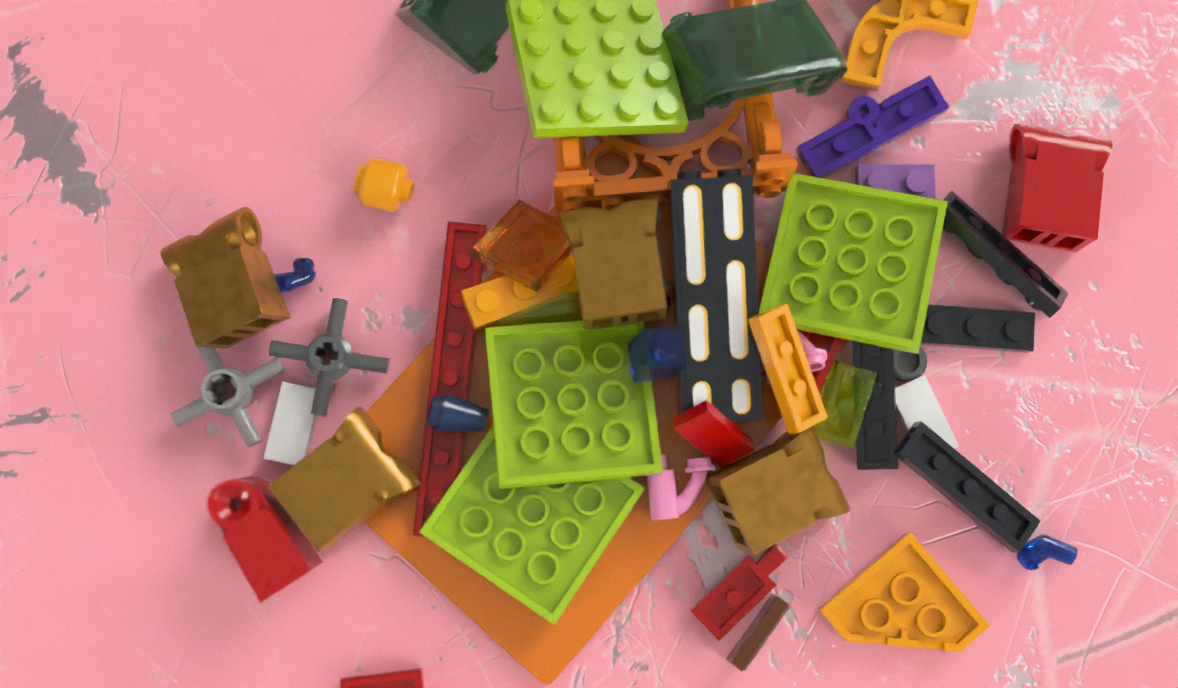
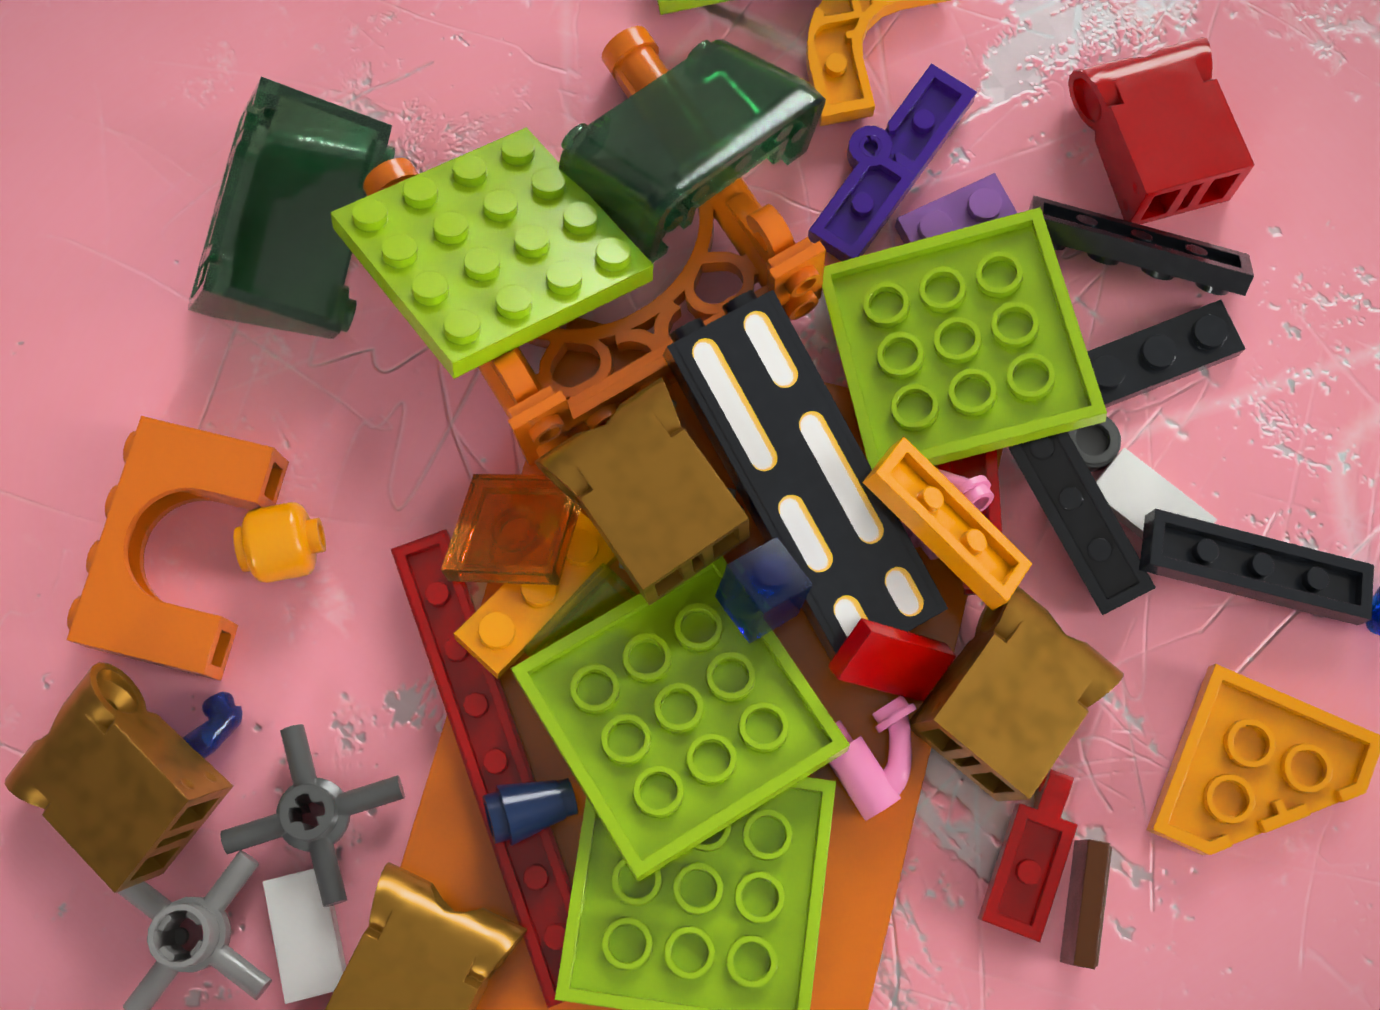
camera: 20 degrees left, 5 degrees down
clear neon green slope [813,359,877,448] -> none
none -> orange arch [66,416,289,681]

